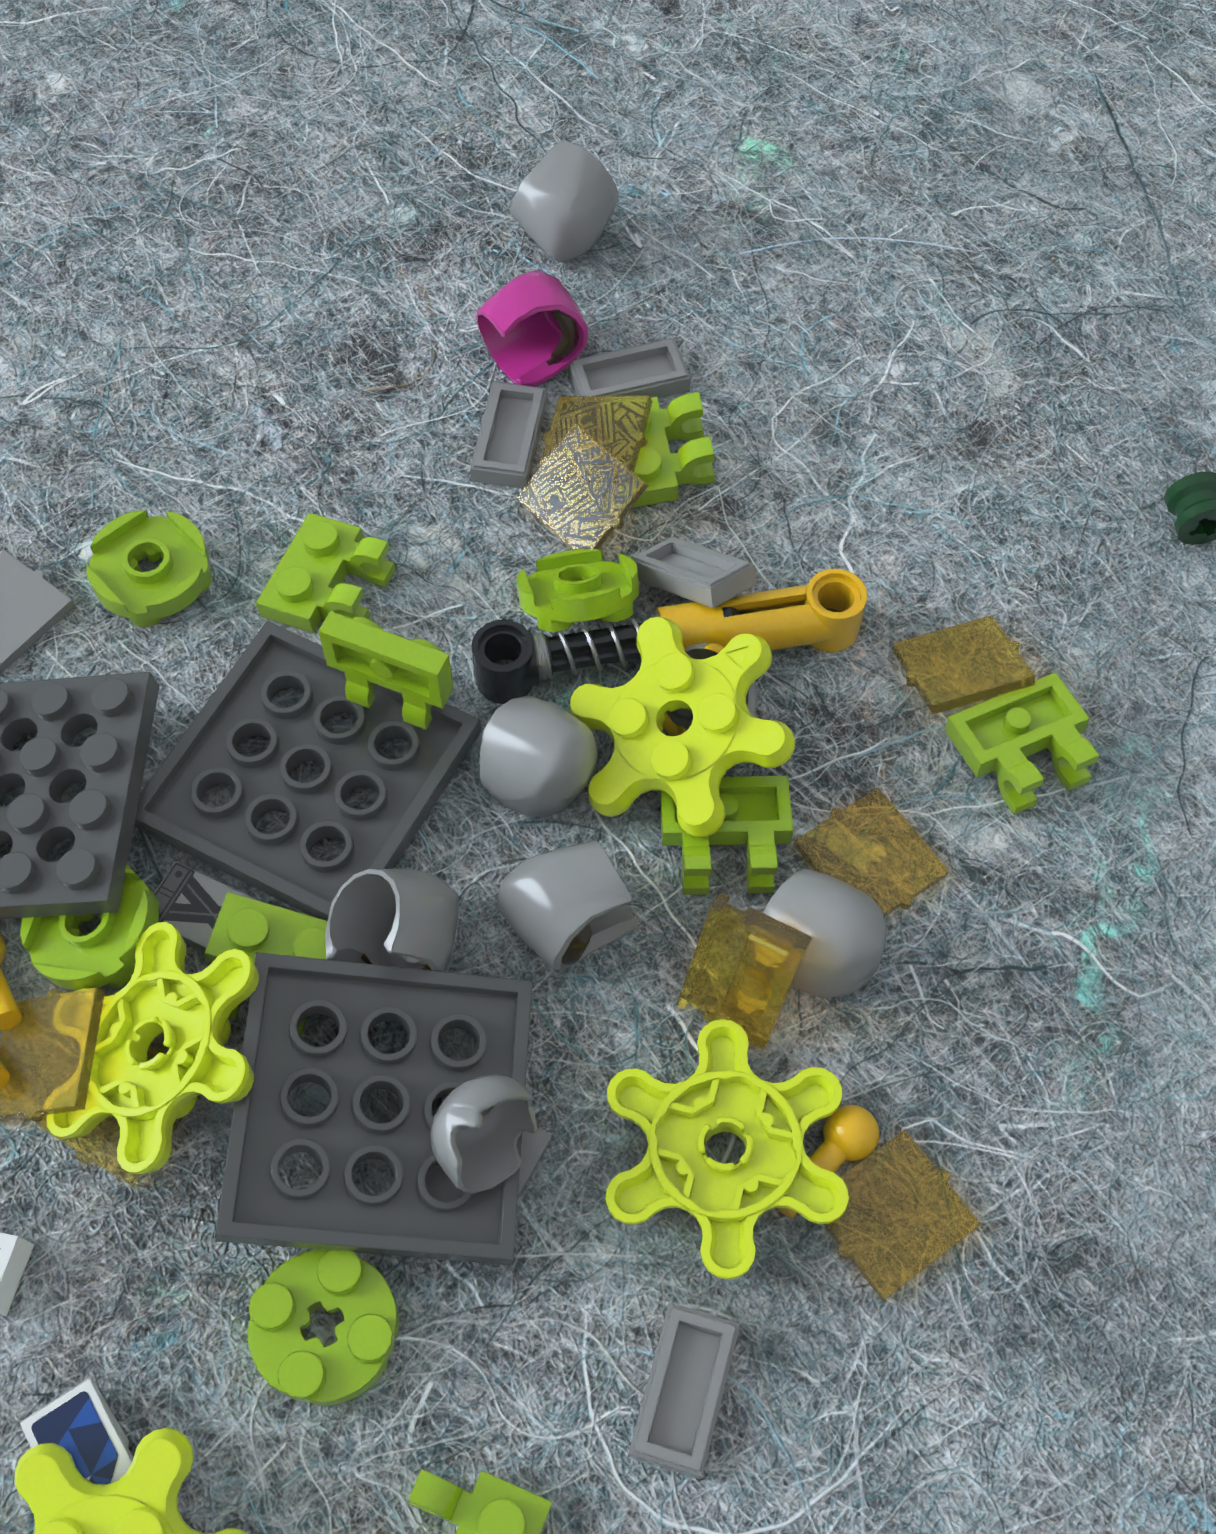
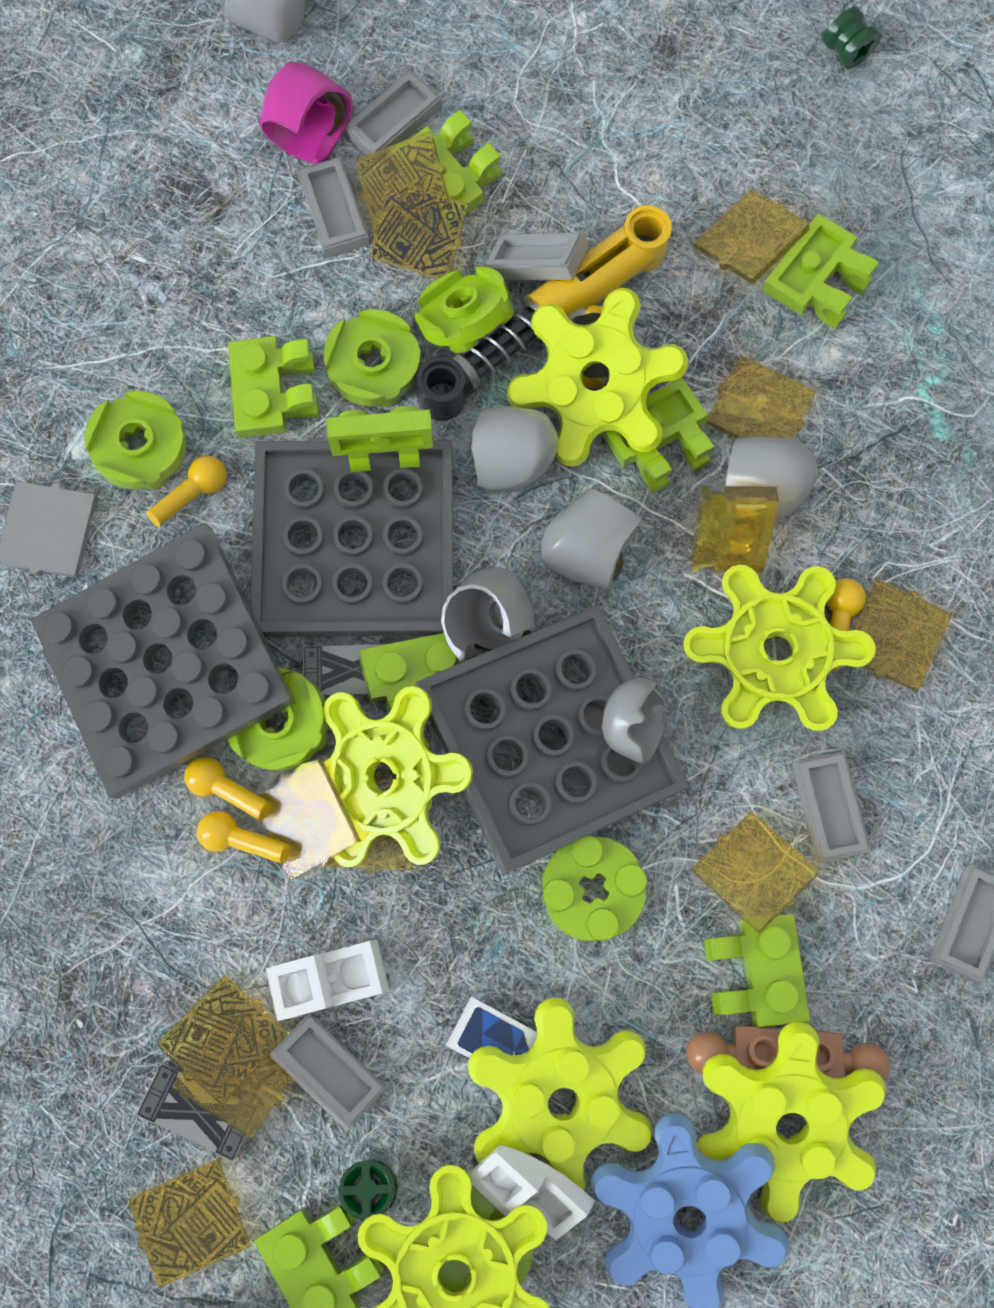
camera: 30 degrees left, 15 degrees up
none -> yellow bar [146,455,227,527]
none -> lime plate [323,309,421,407]
none -> clear yellow piece [692,811,819,933]

